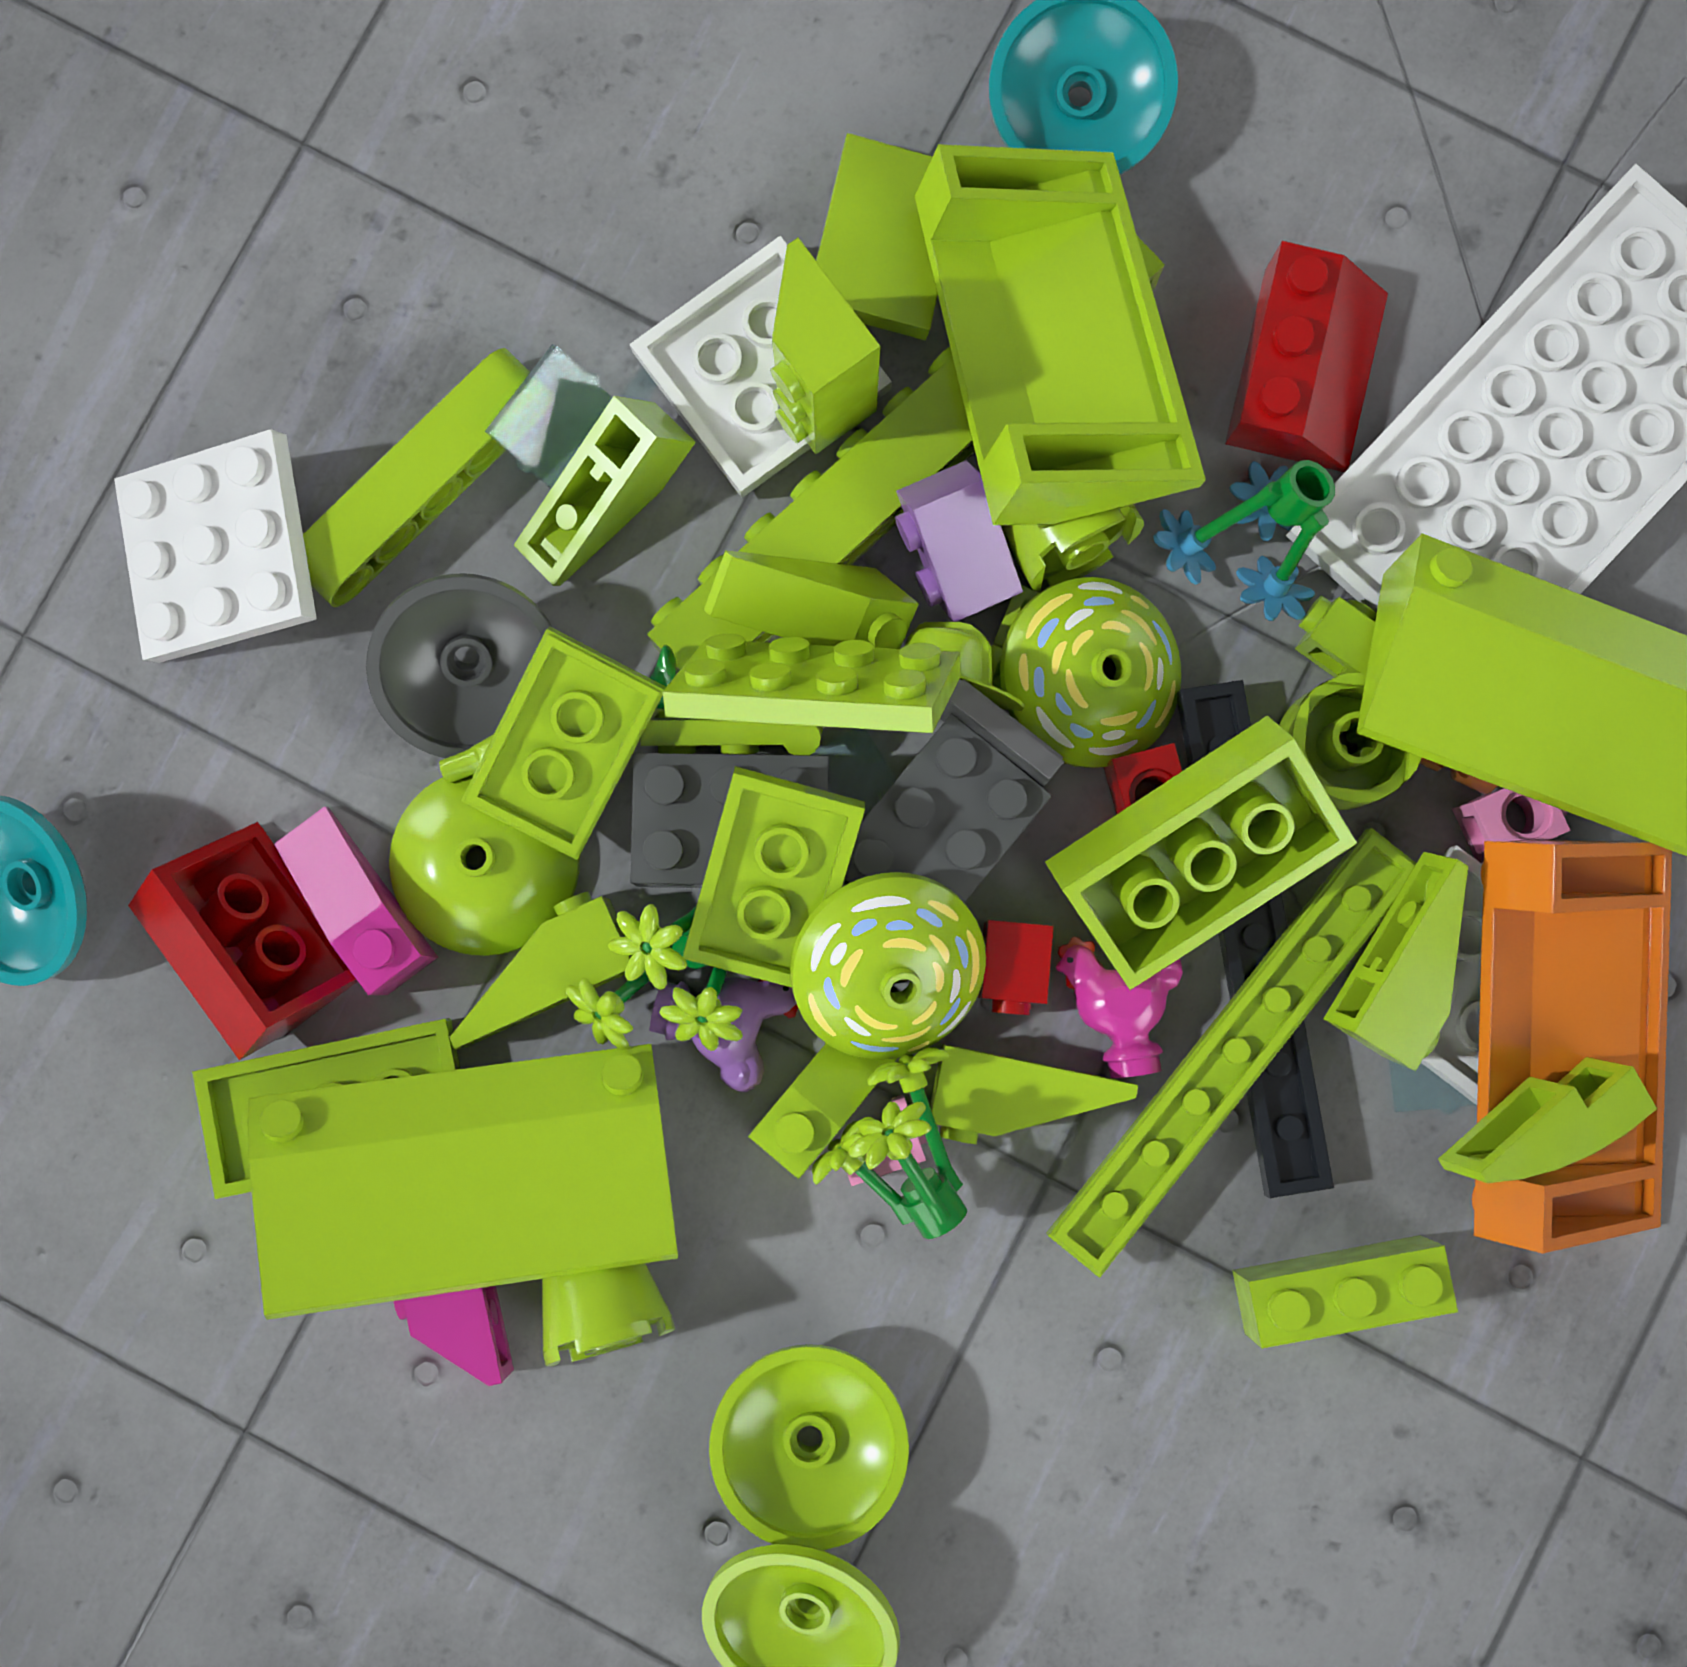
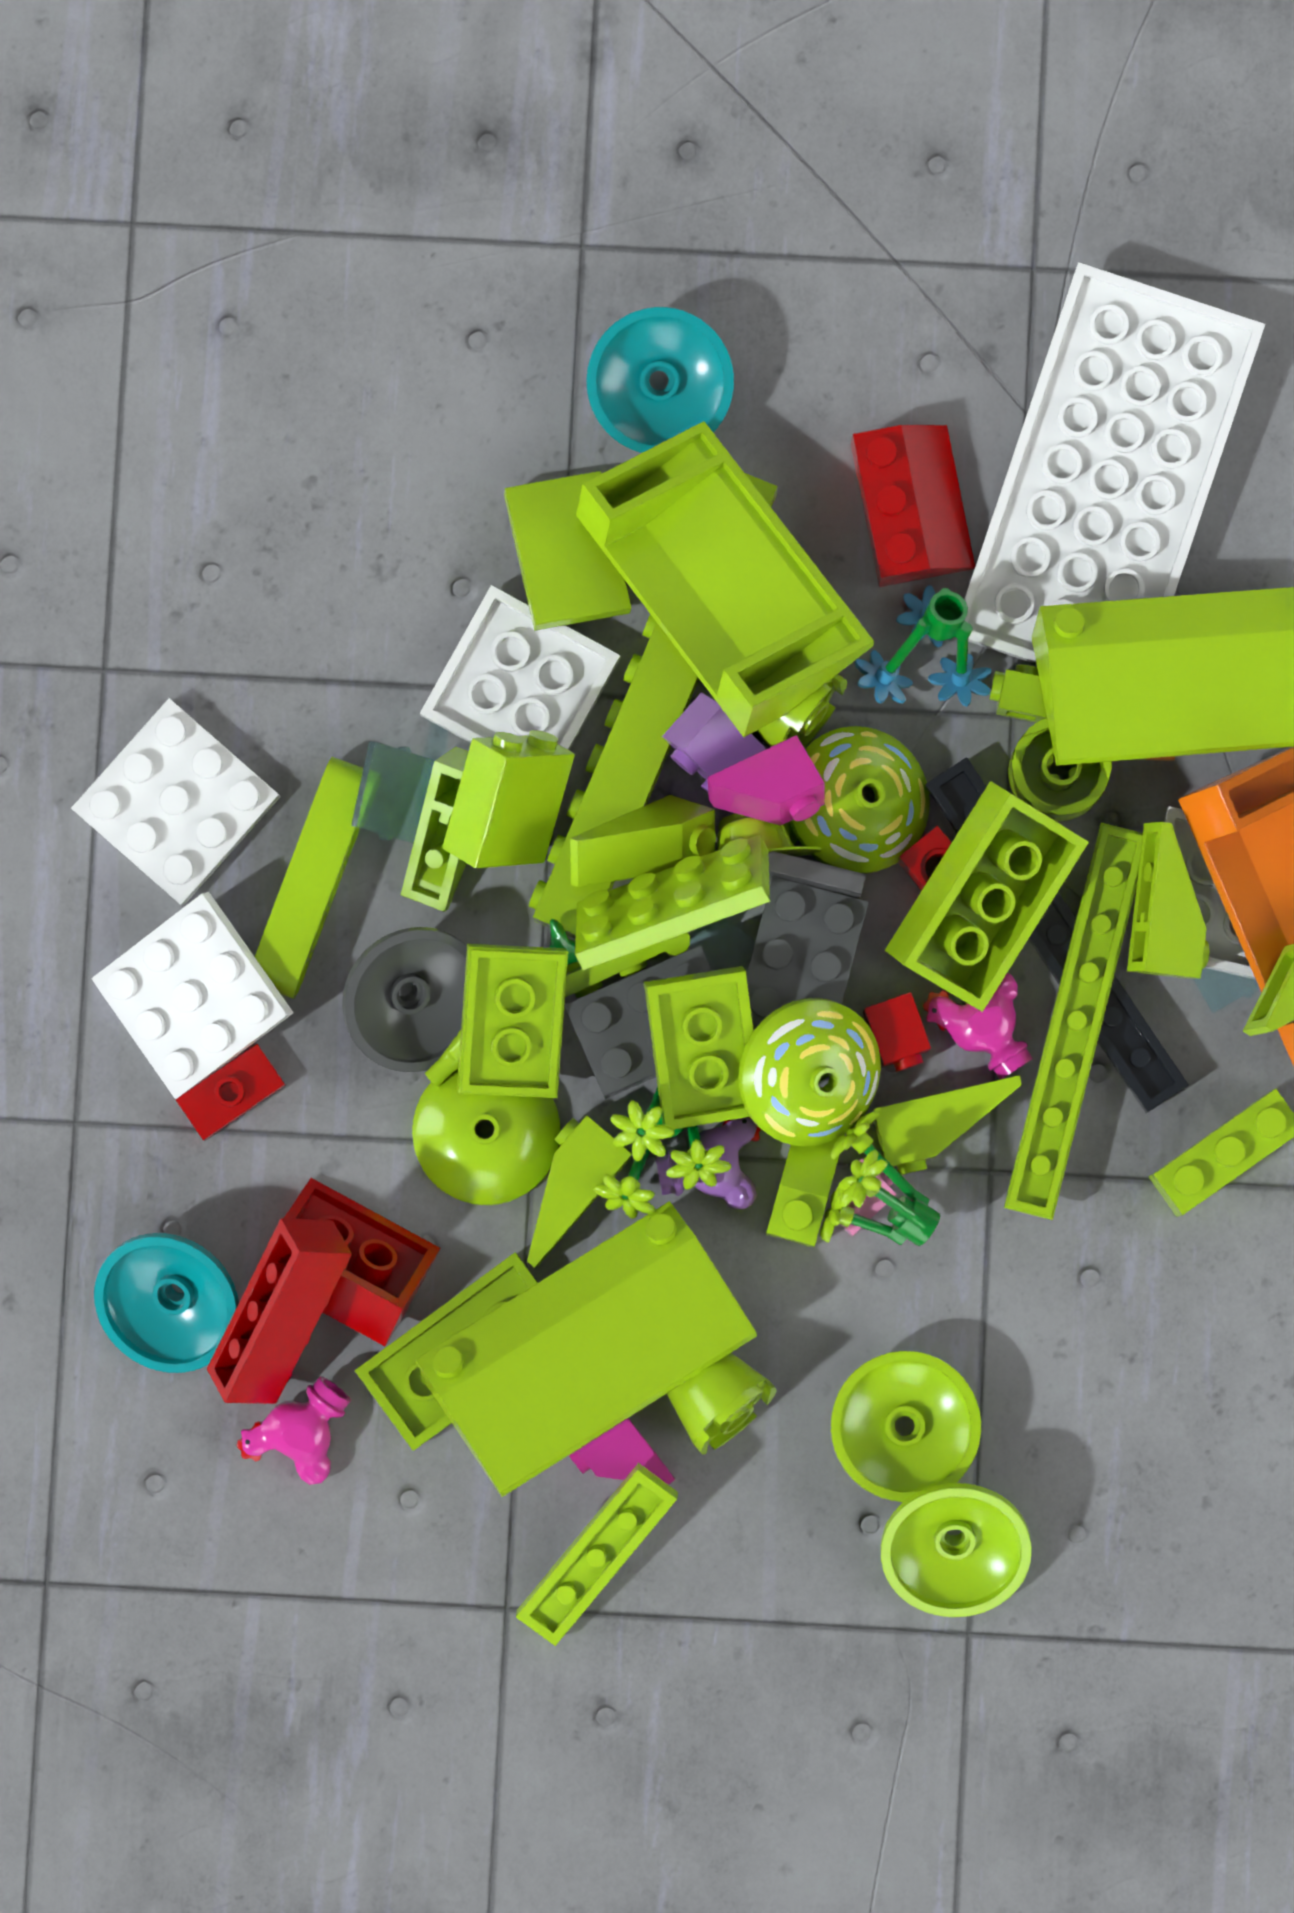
camera: 20 degrees left, 0 degrees up
slope [274,806,438,995] -> none
lime slope [770,237,880,454] -> none
bright pink brick [1452,787,1571,864] -> none
none -> white plate [71,698,281,906]
none -> red plate [175,1044,286,1141]
none -> red brick [207,1218,352,1404]
none -> dark pink animal [236,1376,351,1485]
none -> lime brick [442,730,575,868]
none -> lime plate [516,1463,678,1646]
none -> dark pink slope [707,735,825,826]

